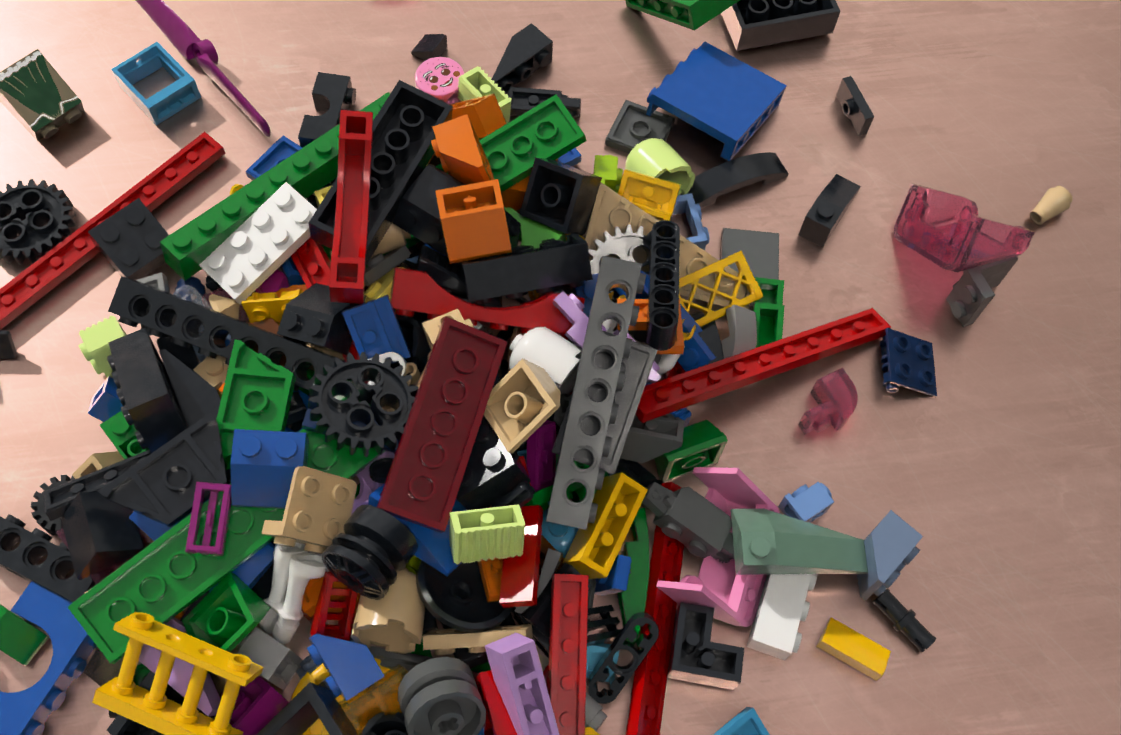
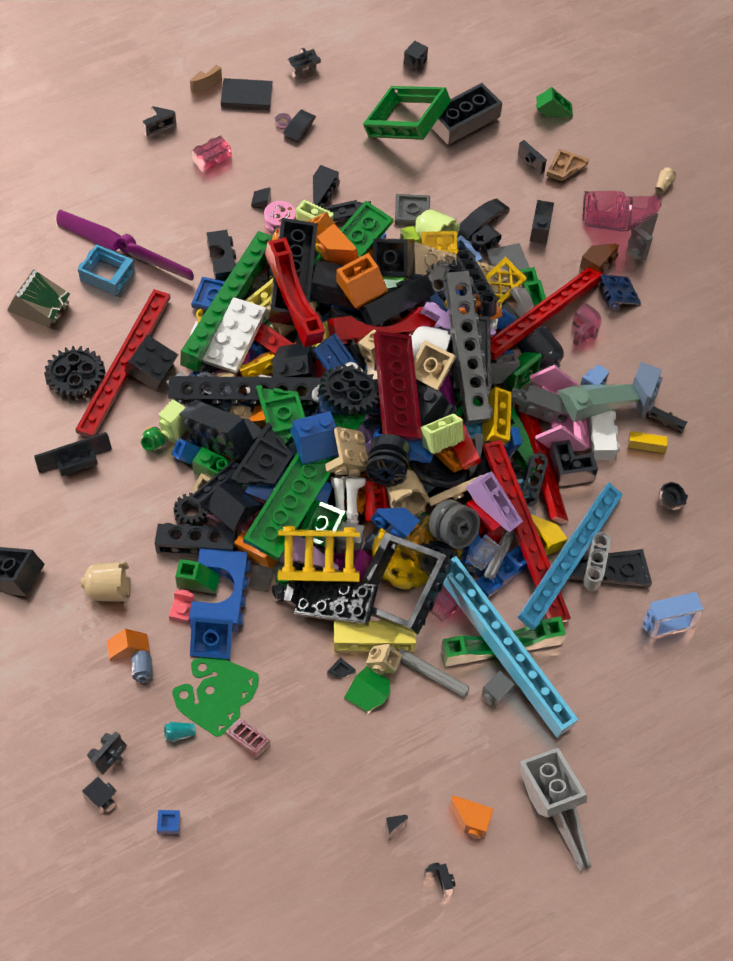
camera: 20 degrees left, 5 degrees down
magenta tile [185,482,232,556] -> none
blue panel [646,42,787,161] -> none
none -> green animal [141,426,165,451]
none -> black piece [471,224,502,255]
none -> black cylinder [518,325,564,372]
none -> green slope [536,87,573,118]
none -> medium nougat wing [546,148,589,181]
none -> reddish brown slope [580,243,619,273]

